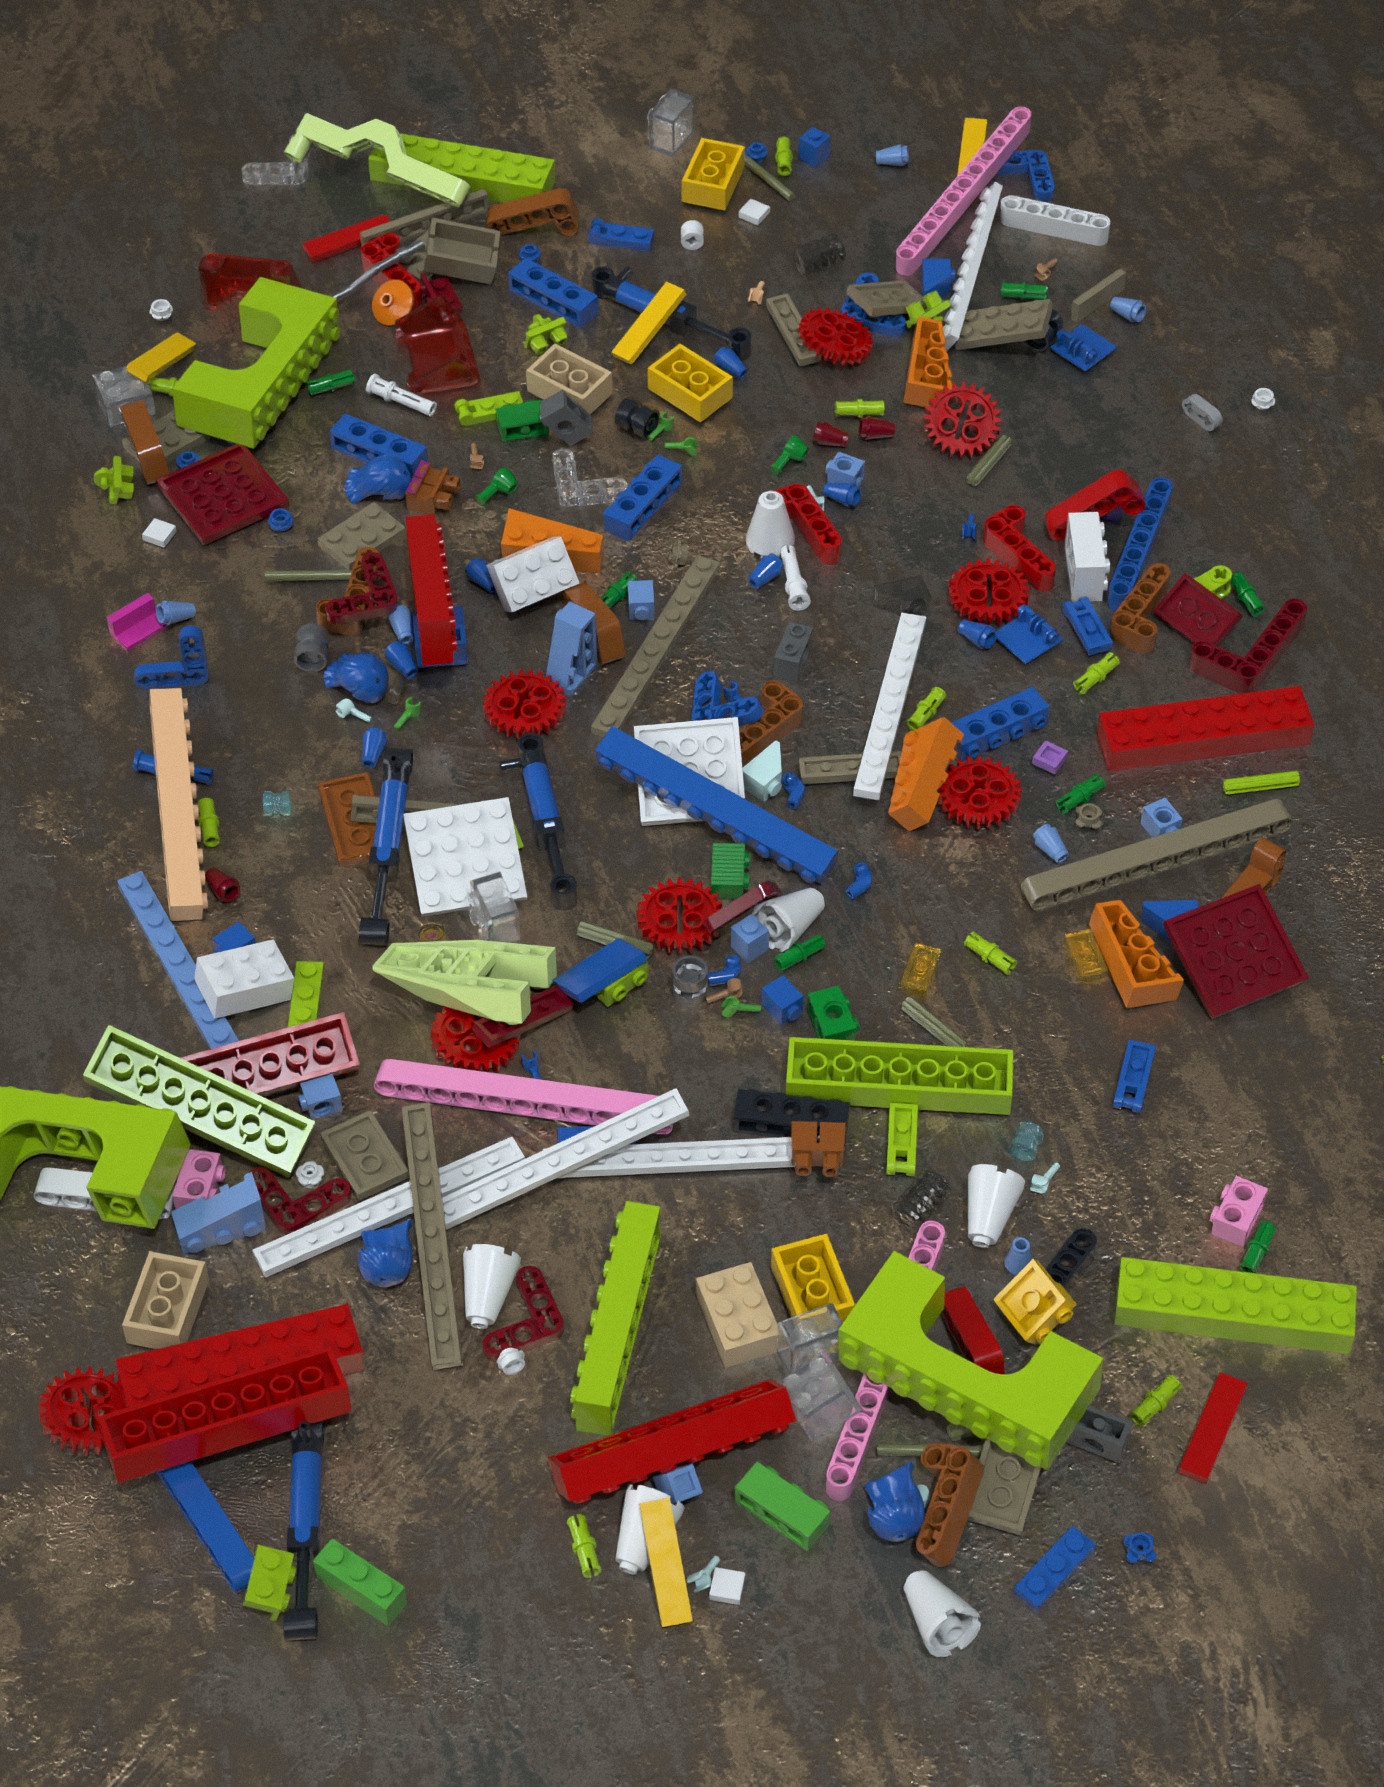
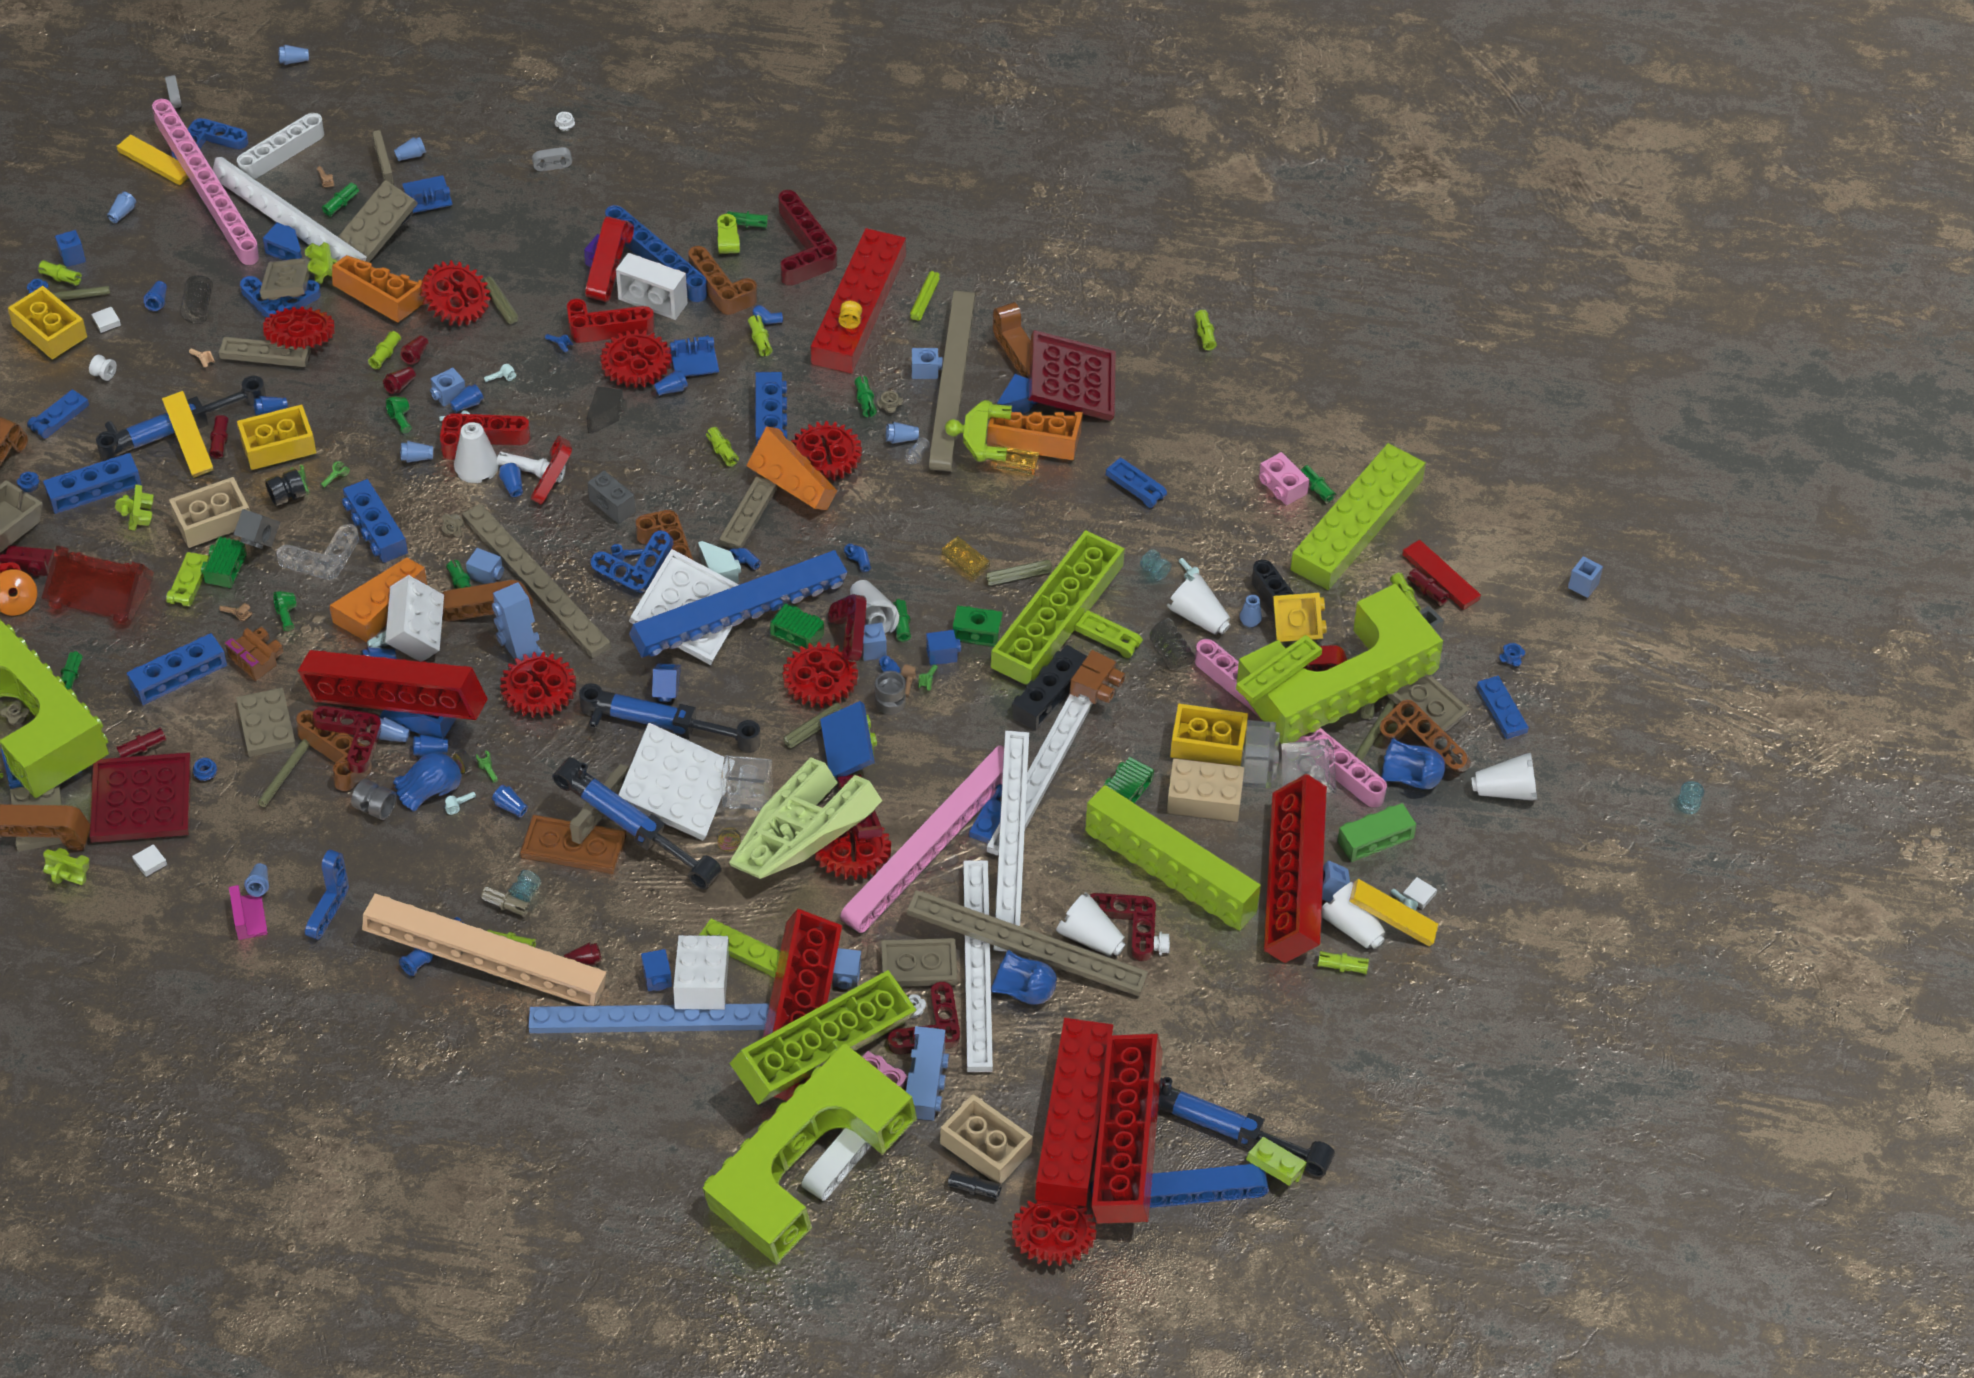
camera: 65 degrees left, 0 degrees up
blue plate [176,451,201,469] -> none
bright green brick [313,1538,408,1627] -> none
blue piece [344,454,412,504] -> none
white pin [366,374,437,417] -> none
blue hand [521,1050,541,1080] -> none
white plate [853,613,926,800] -> none
lime pin [964,931,1017,975] -> none
medium lavender plate [1032,740,1068,774] -> none
blue plate [1062,596,1113,655] -> none
dark red tile [1153,573,1243,646] -> none
none -> dark red pin [116,727,167,757]
none -> blue cone [144,281,167,311]
none -> light grey beam [165,75,182,108]
none -> dark red pin [209,415,229,459]
none -> medium blue cone [278,45,309,65]
none -> medium blue cone [400,441,433,463]
none -> dark tan axle [481,886,530,917]
none -> light aqua hand [484,364,516,382]
none -> red beam [531,436,572,505]
none -> slope [652,664,681,702]
none -> blue arm [752,305,783,325]
none -> yellow wheel [839,301,862,329]
none -> clear pin [905,437,930,464]
none -> lime connector [945,400,1012,462]
none -> black pin [948,1171,1002,1200]
none -> green brick [1103,757,1154,804]
none -> lime plate [1236,635,1322,704]
none -> dark red pin [1407,568,1450,606]
none -> medium blue brick [1568,556,1603,598]

